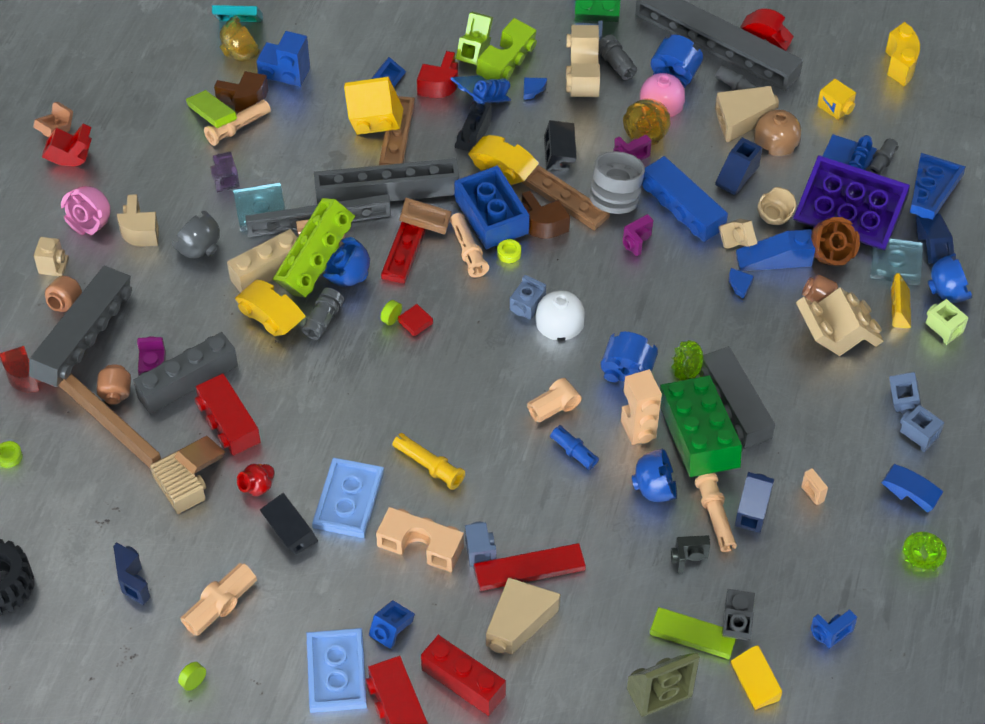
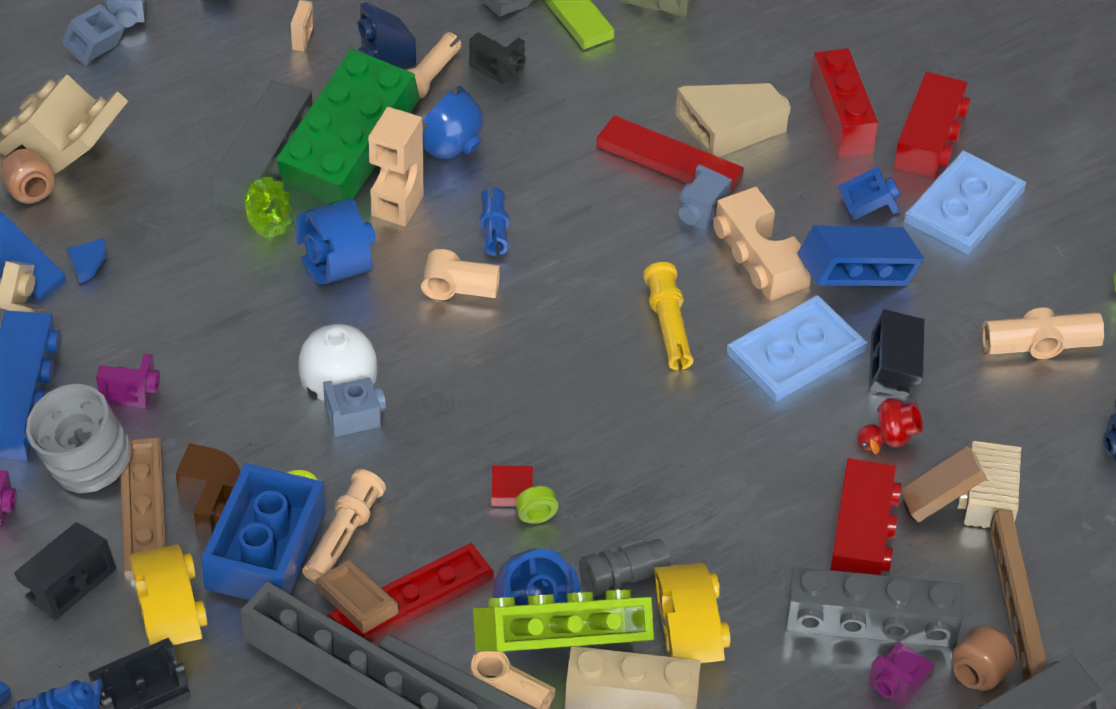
camera: 140 degrees left, 5 degrees down
none -> blue brick [797,225,925,286]

